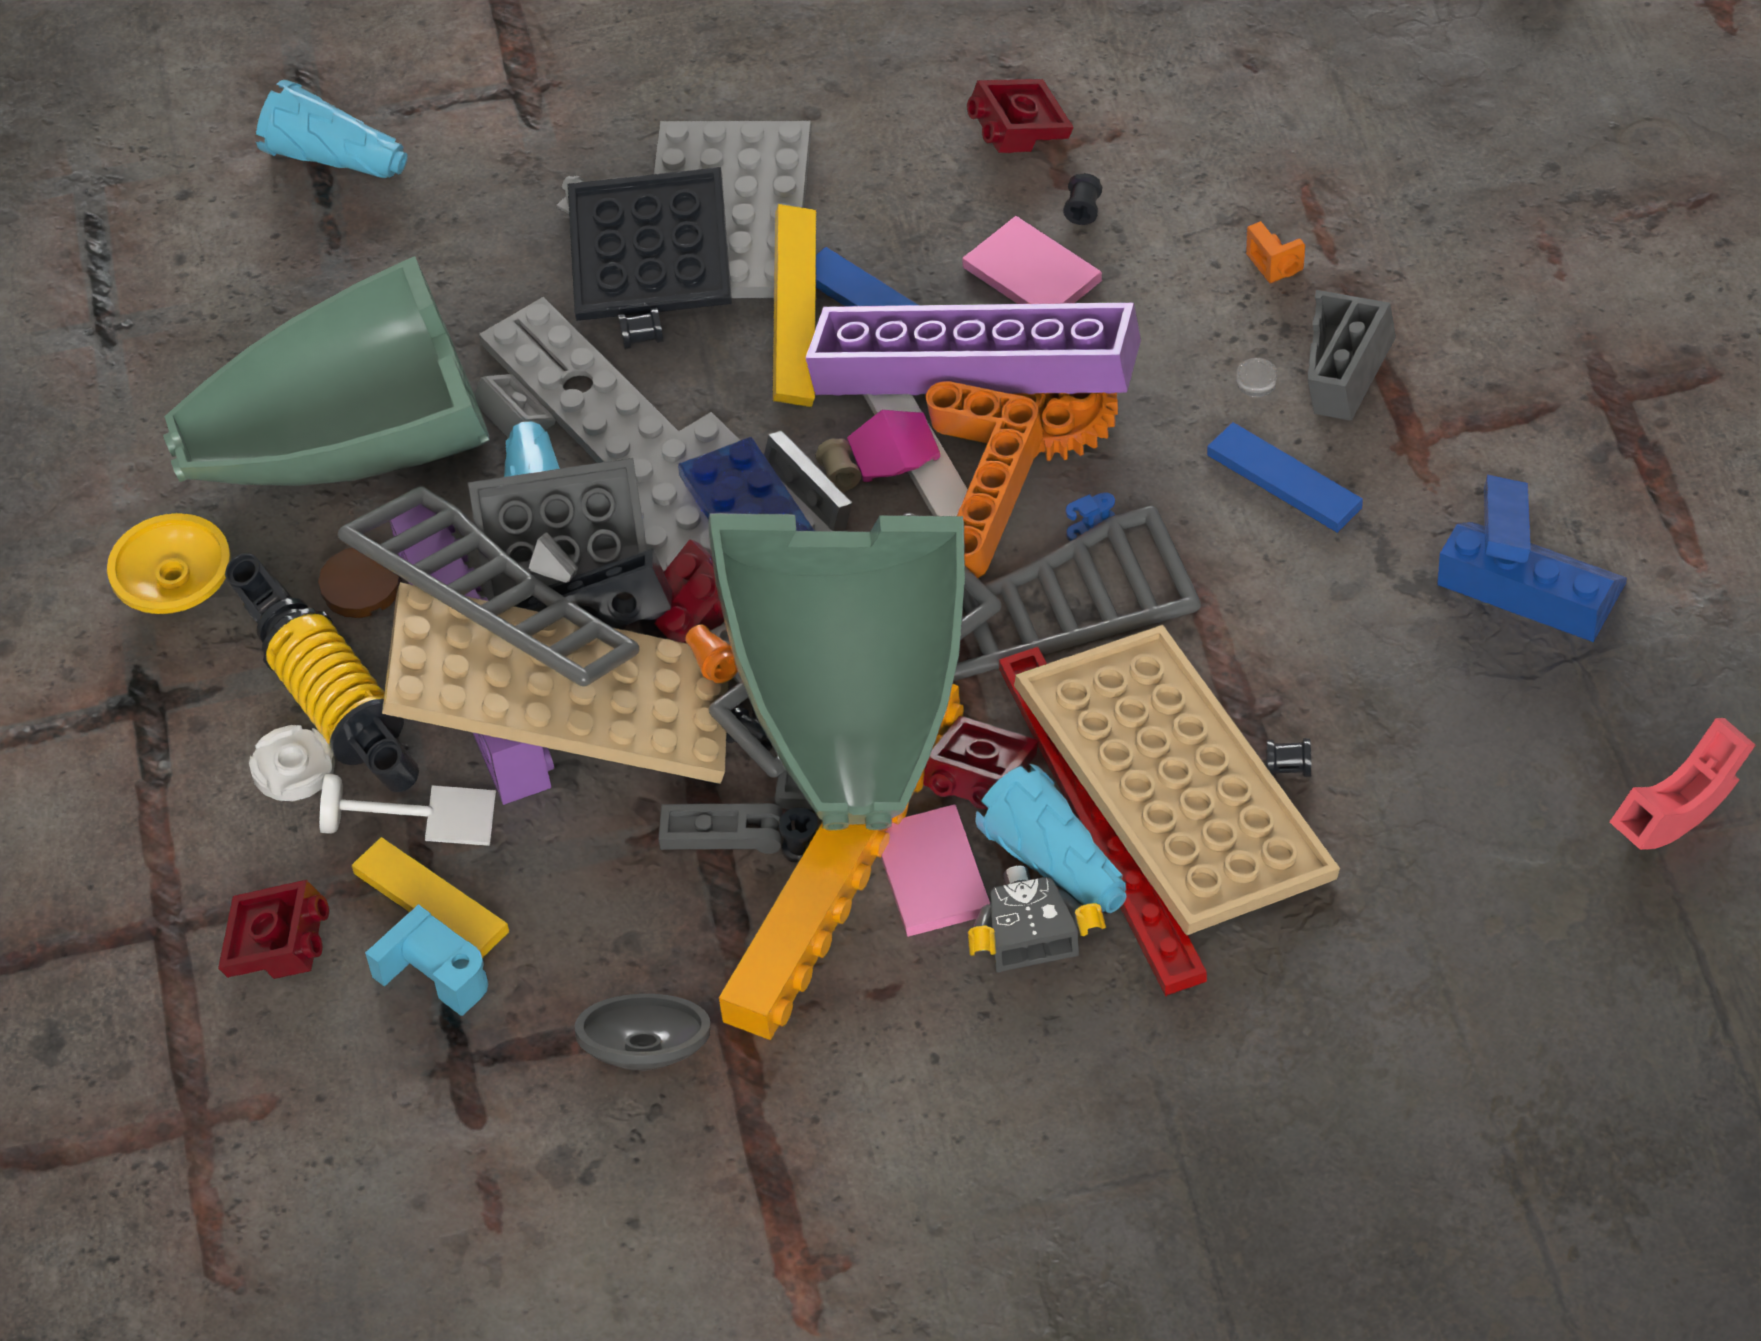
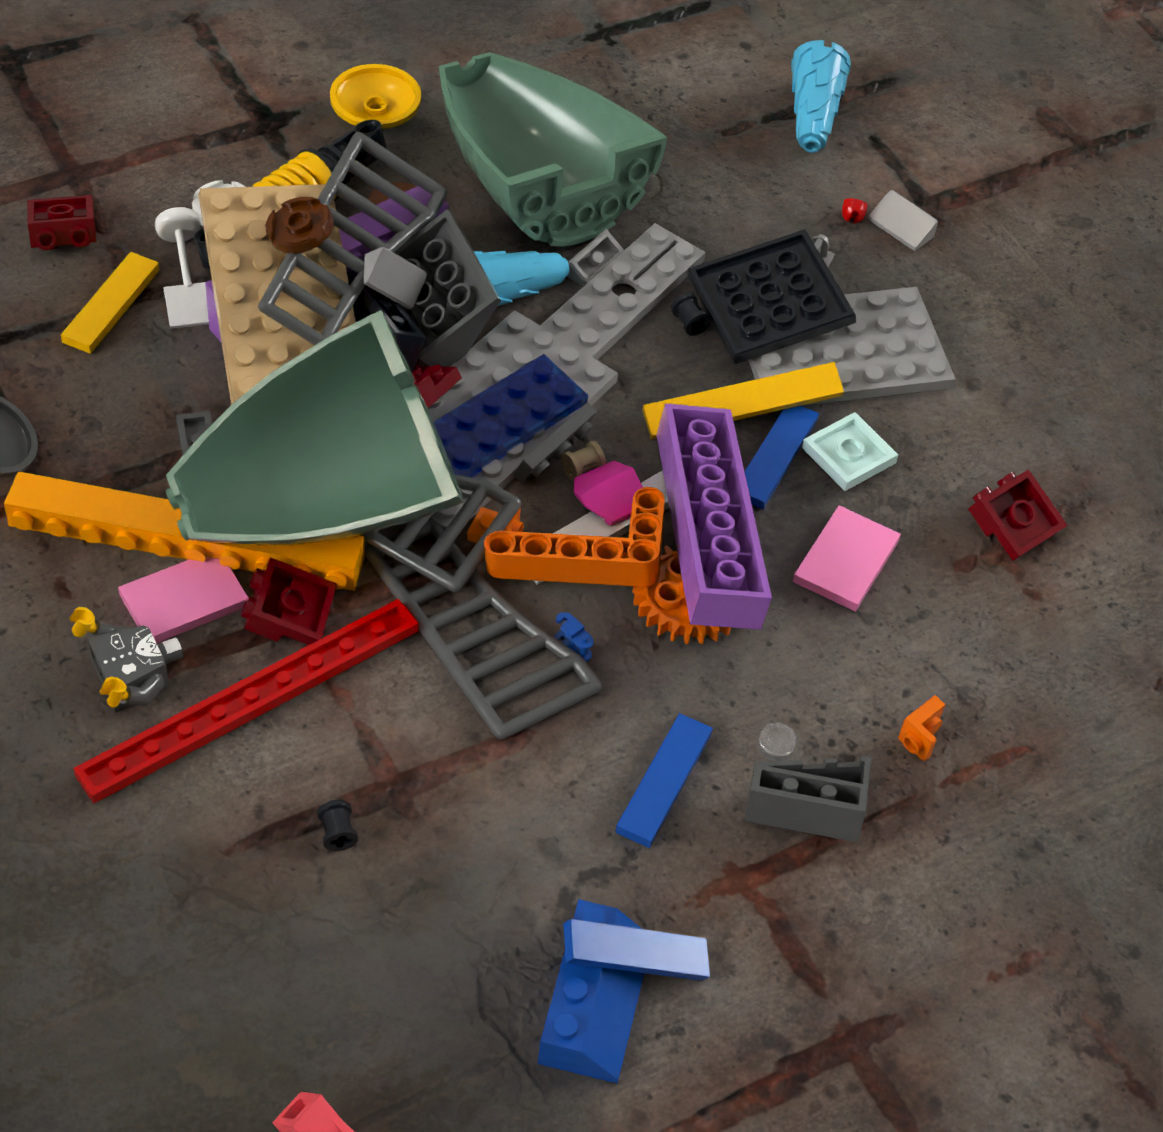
camera: 65 degrees right, 0 degrees up
medium azure piece [365,904,488,1016] -> none
medium azure cone [975,764,1127,913] -> none
tan plate [1014,625,1340,936] -> none
black bush [1063,173,1103,225] -> none
none -> reddish brown tile [265,197,334,254]
none -> light aqua plate [802,412,898,491]
none -> red hinge [842,198,868,224]
none -> light grey slope [868,190,938,251]

